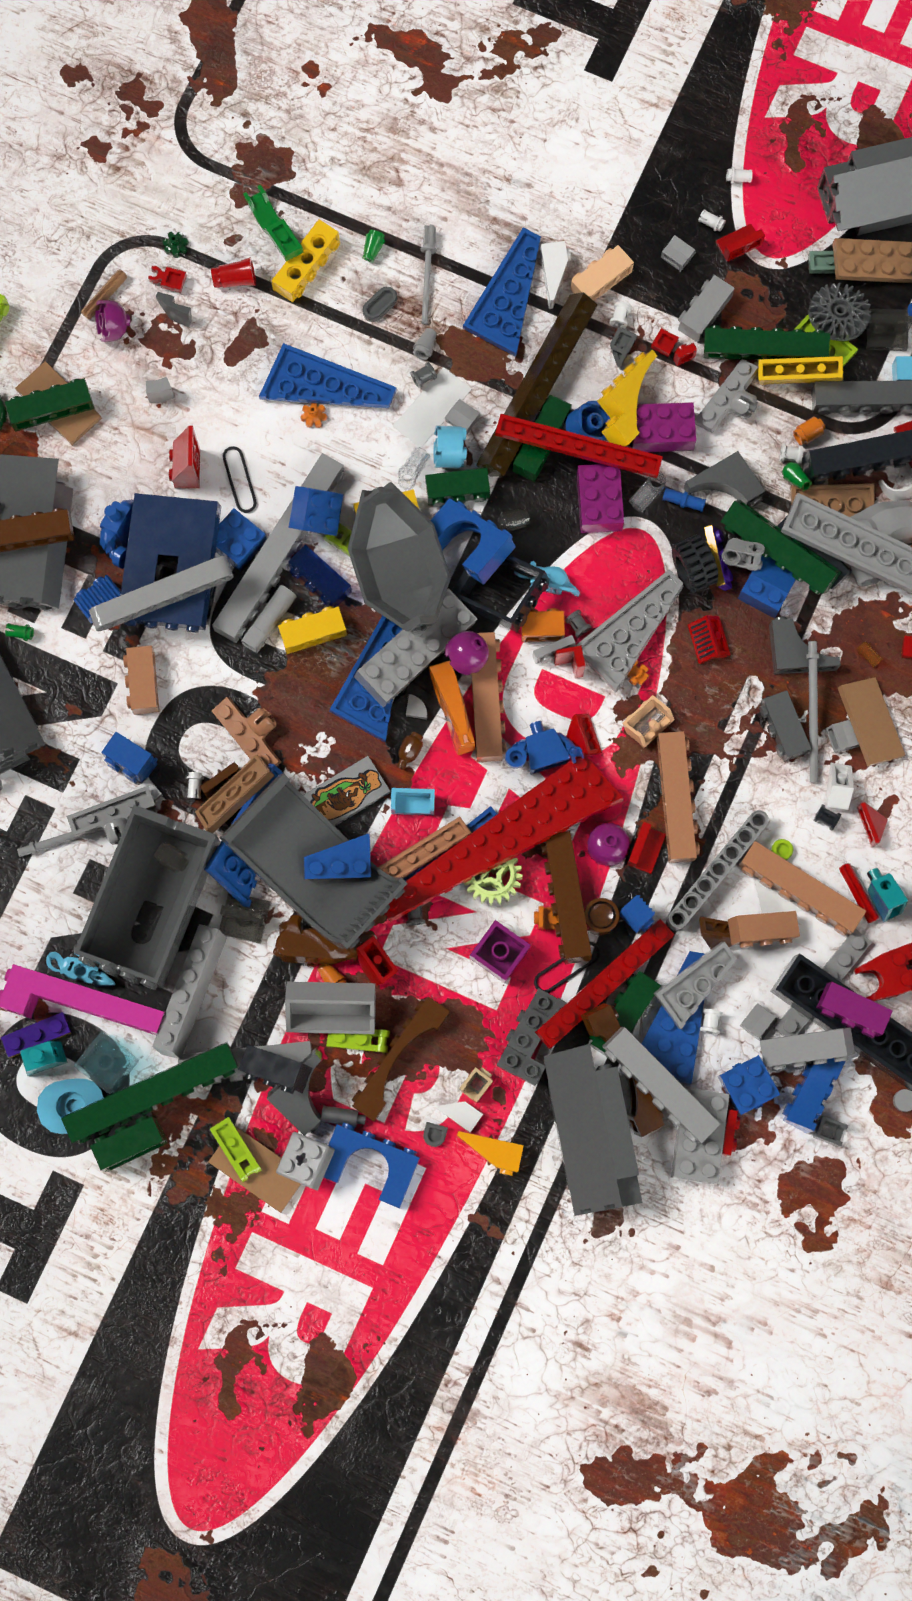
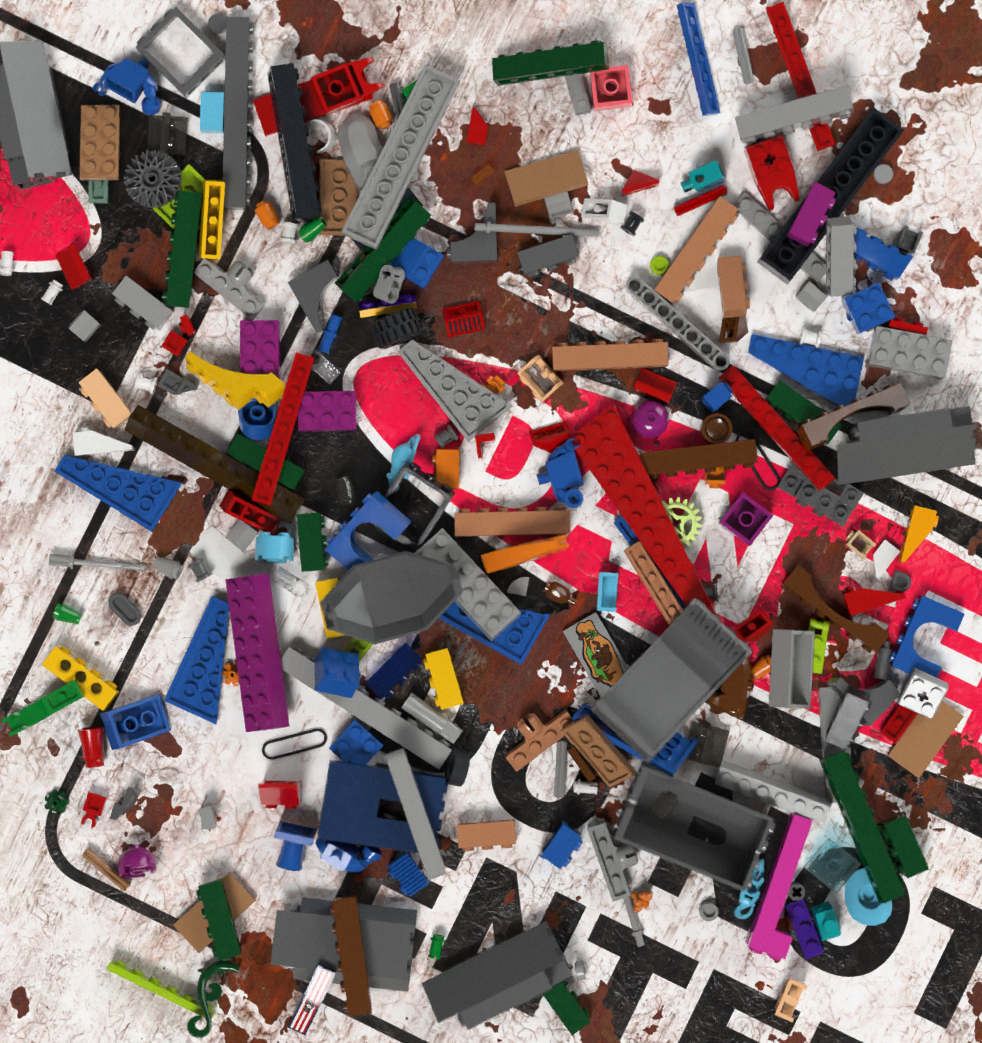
camera: 85 degrees left, 10 degrees up
lime plate [210,1117,262,1182] -> none
blue wing [303,833,371,879] -> none
magenta cylinder [445,631,489,675] -> none
light grey plate [532,635,575,664] -> none
light grey brick [602,1027,720,1143] -> none
light grey wing [654,941,737,1029] -> none
none -> blue slope [100,694,171,750]
none -> red slope [219,489,282,536]
none -> magenta piece [225,573,290,732]
none -> blue plant [274,821,317,871]
none -> black tyre [445,748,470,787]
none -> light grey axle [554,741,567,798]
none -> orange plant [631,891,652,913]
none -> light grey tile [699,901,719,921]
none -> dark grey bush [788,882,805,900]
none -> red slope [842,586,906,616]
none -> red plate [880,705,918,744]

